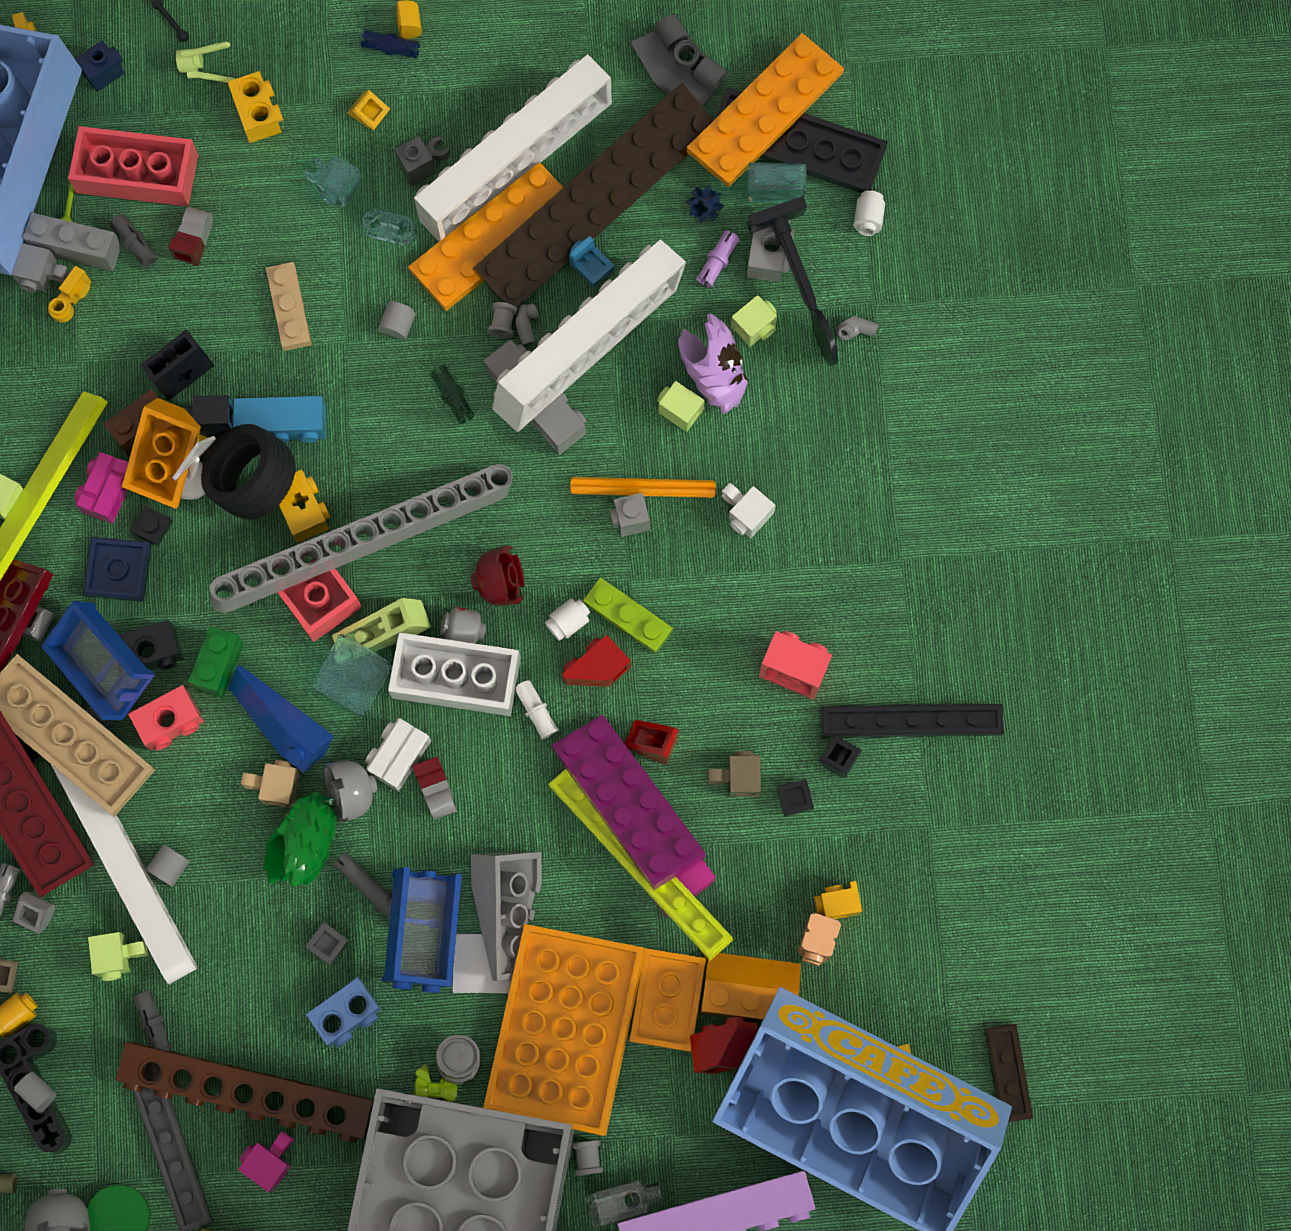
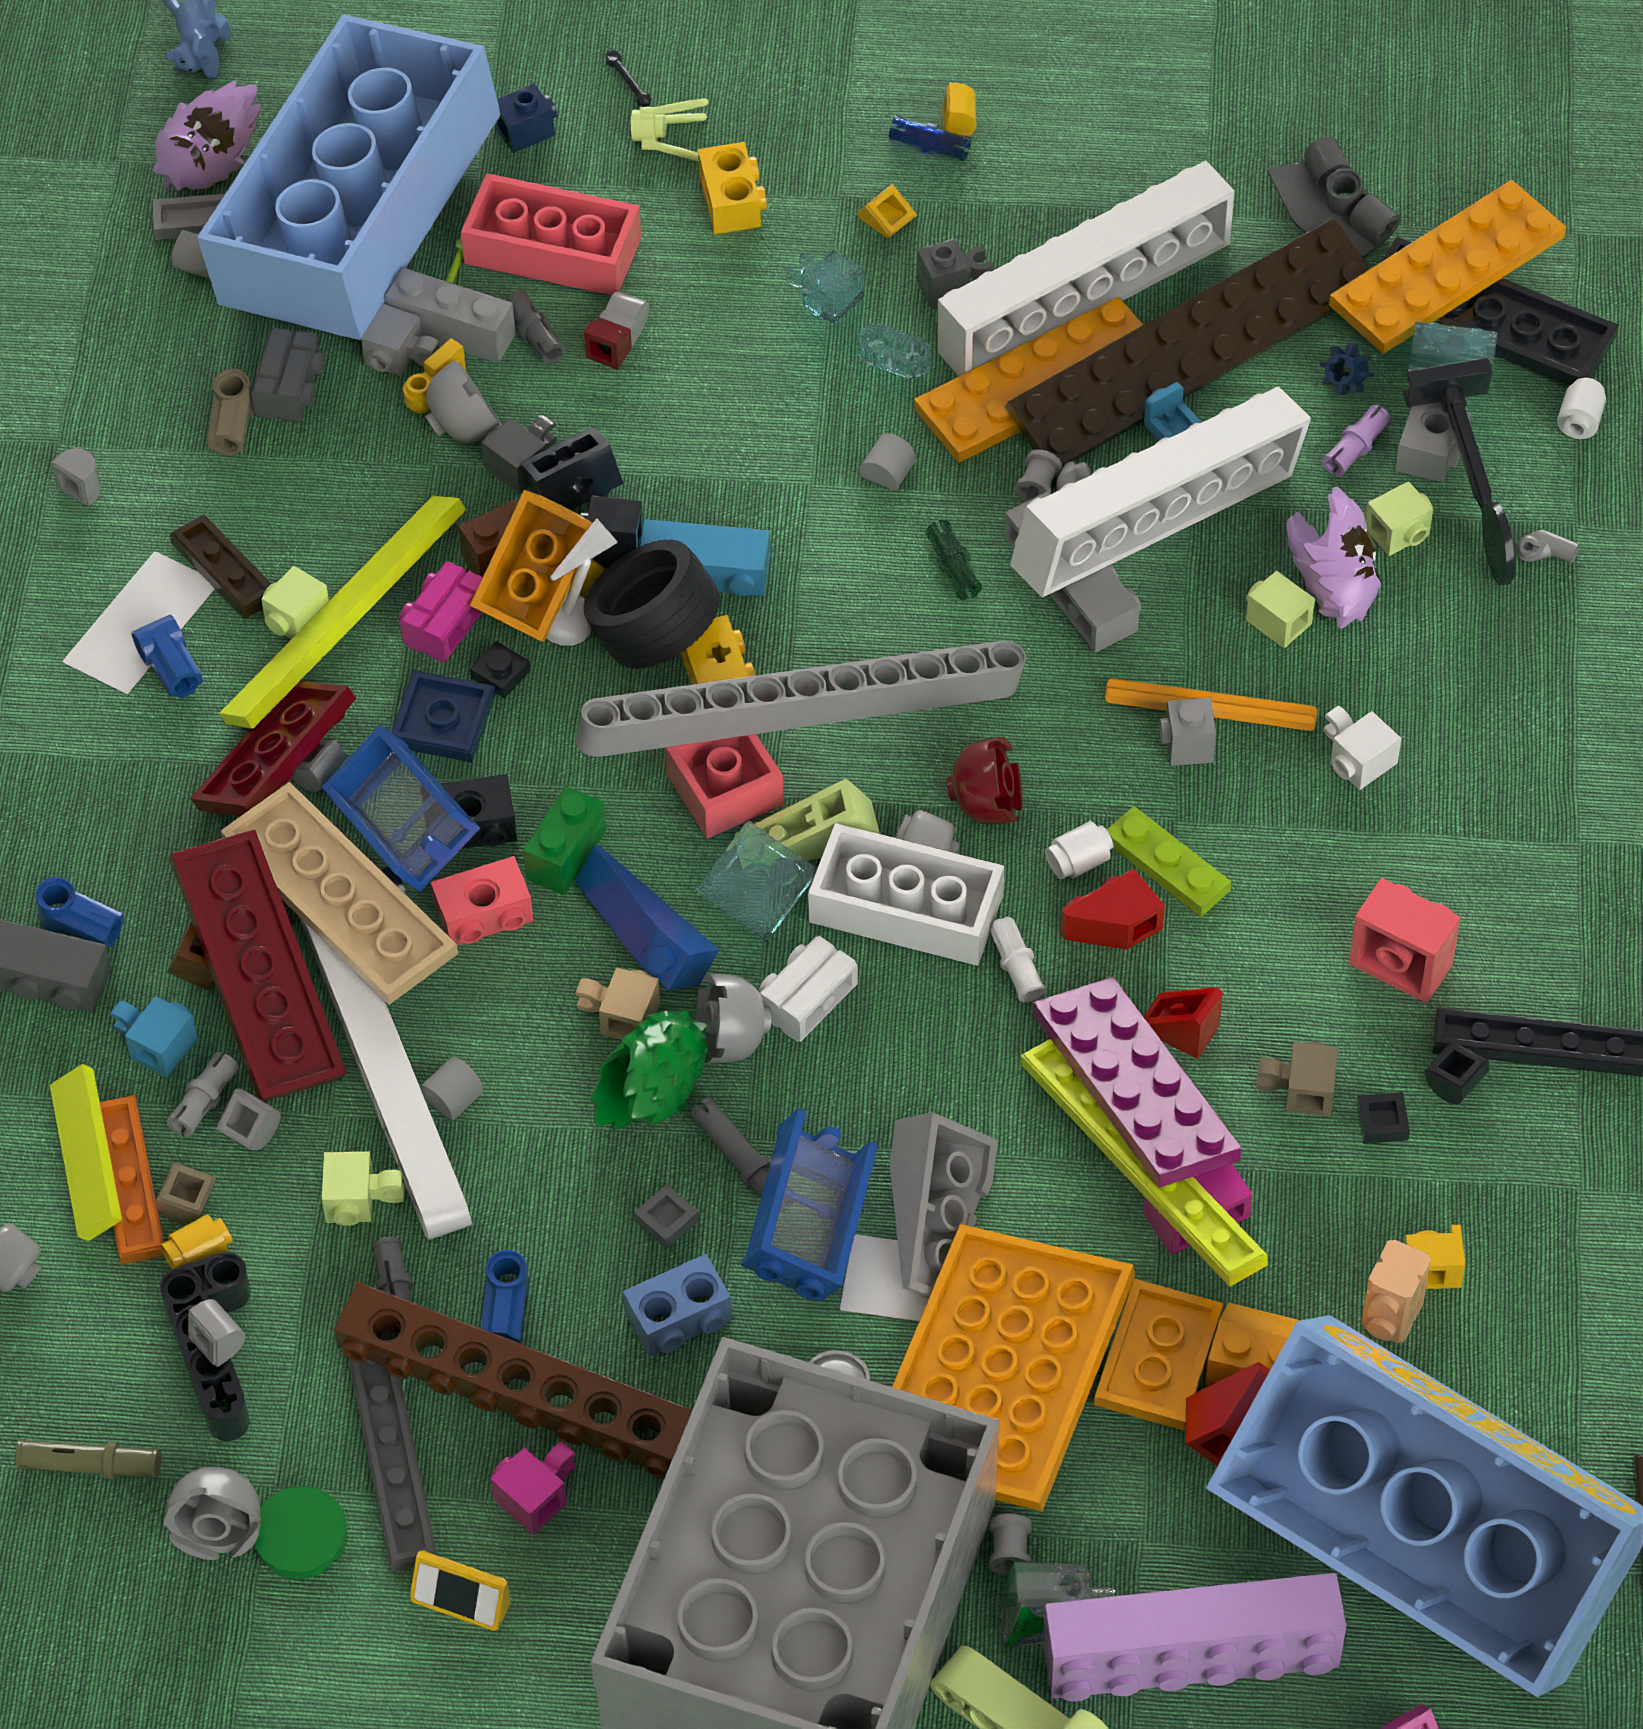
camera: 10 degrees right, 20 degrees down
tan plate [266,262,312,351] -> none
leg [412,756,457,820] -> none
none -> light grey cylinder [425,360,502,443]
none -> dark grey brick [481,415,557,494]
none -> blue piece [481,1249,530,1344]

